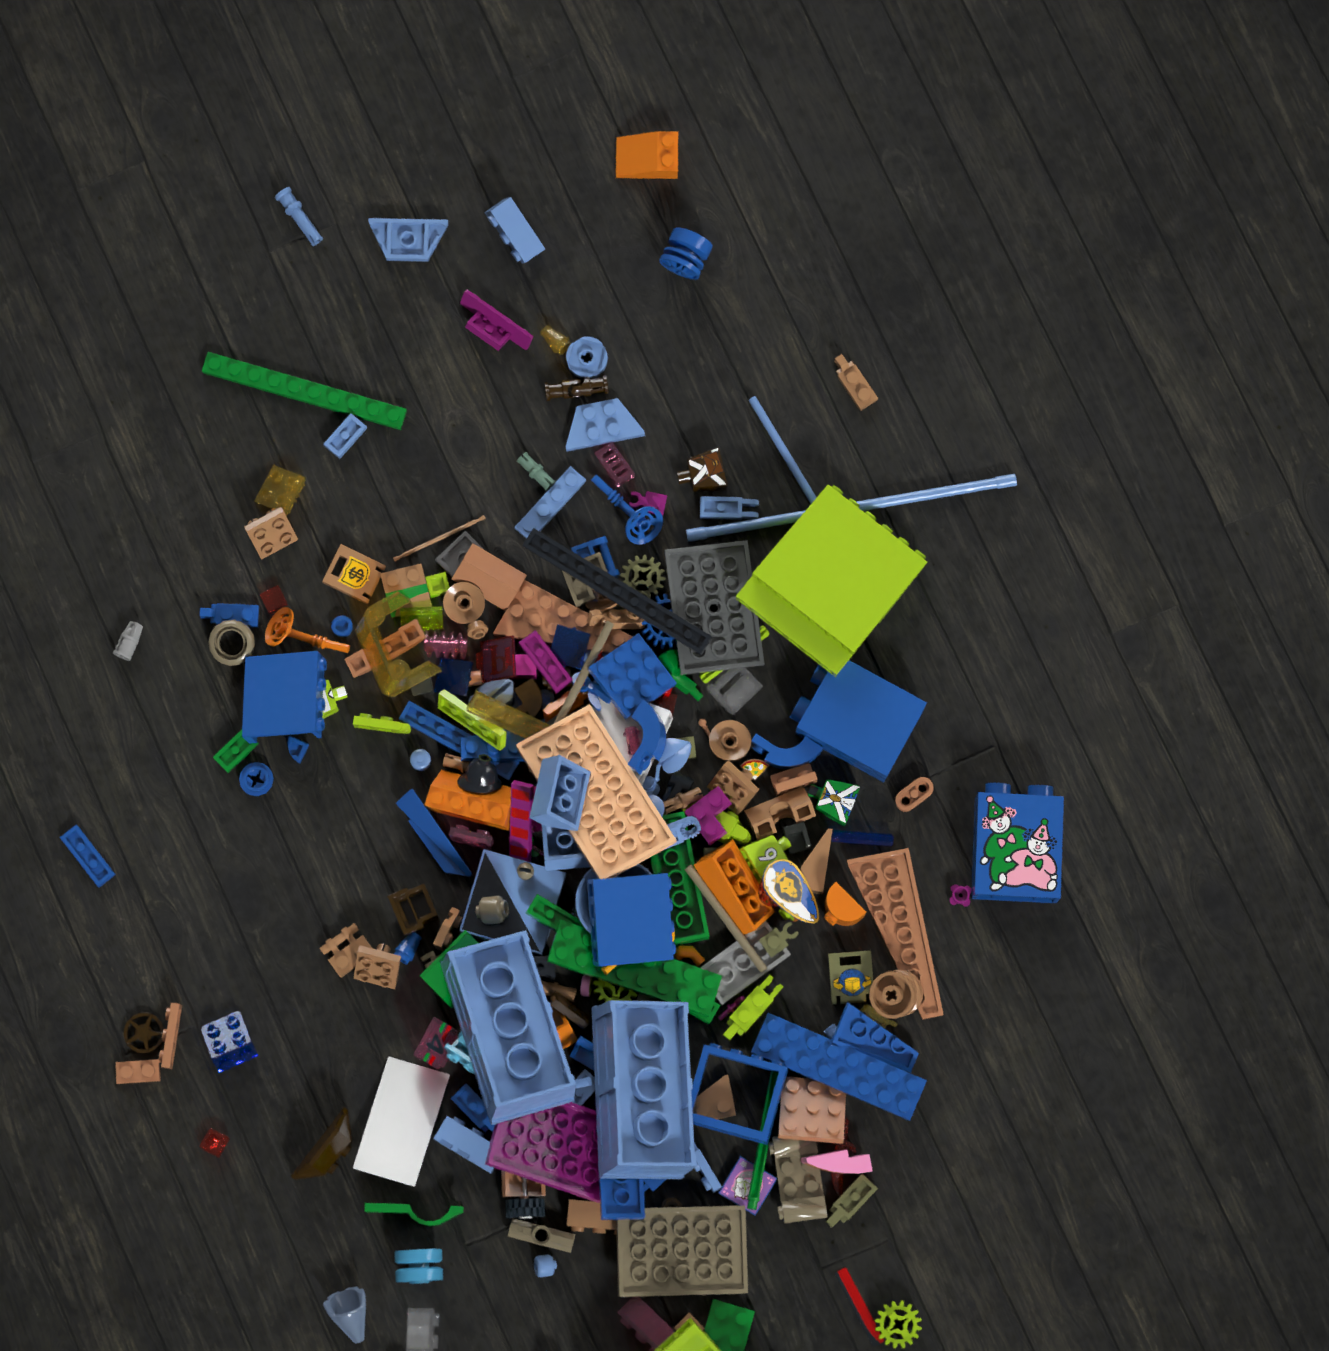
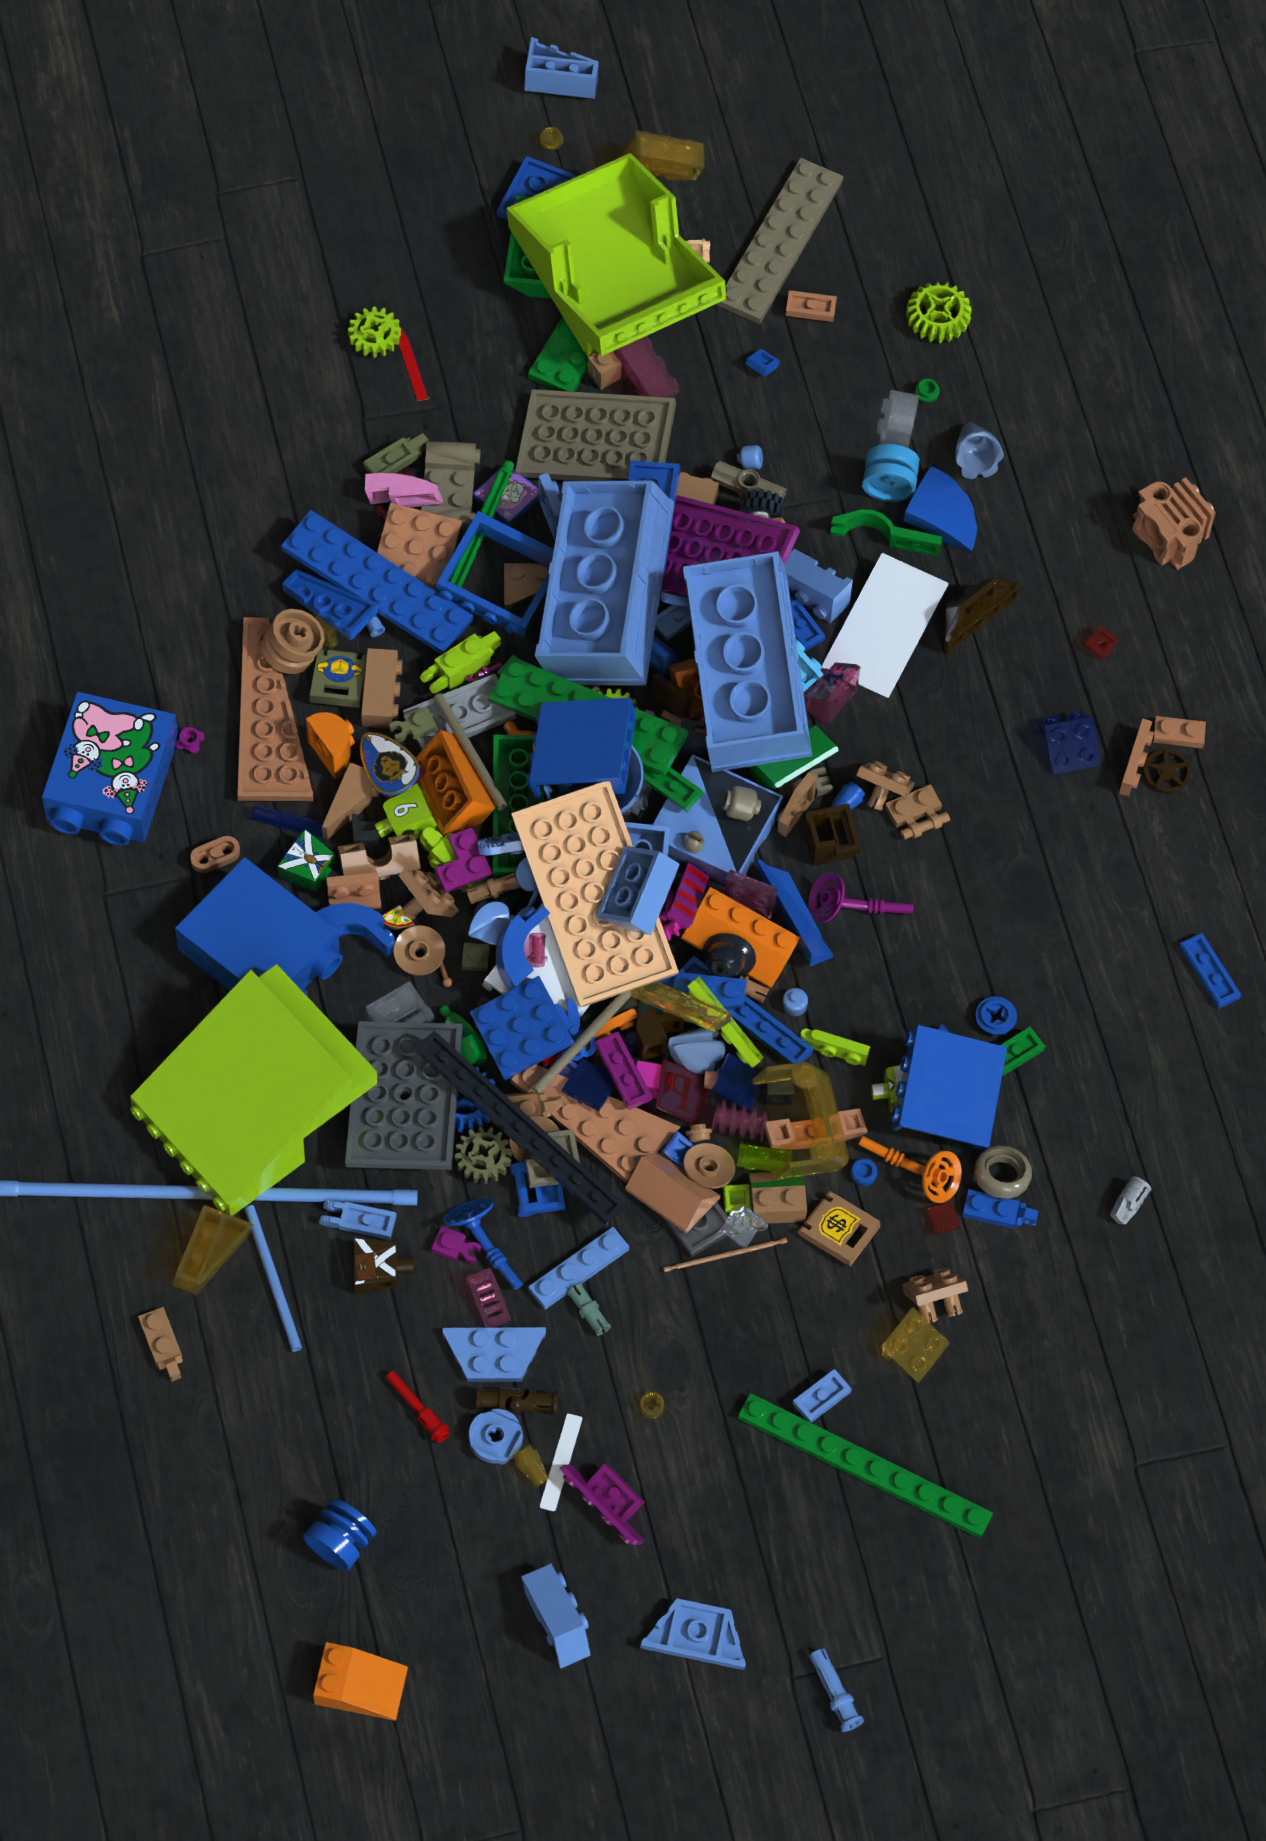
camera: 170 degrees left, 15 degrees down
none -> clear yellow wedge [172,1205,254,1295]
none -> medium nougat brick [361,648,403,728]
none -> red pin [386,1371,450,1443]
none -> white sticker [540,1414,582,1511]
none -> clear yellow bush [640,1392,664,1419]
none -> blue tile [660,1131,695,1168]
none -> clear panel [721,1206,769,1248]
none -> magenta dish [808,873,914,923]
none -> blue brick [904,466,977,553]
none -> nougat piece [1132,477,1215,570]

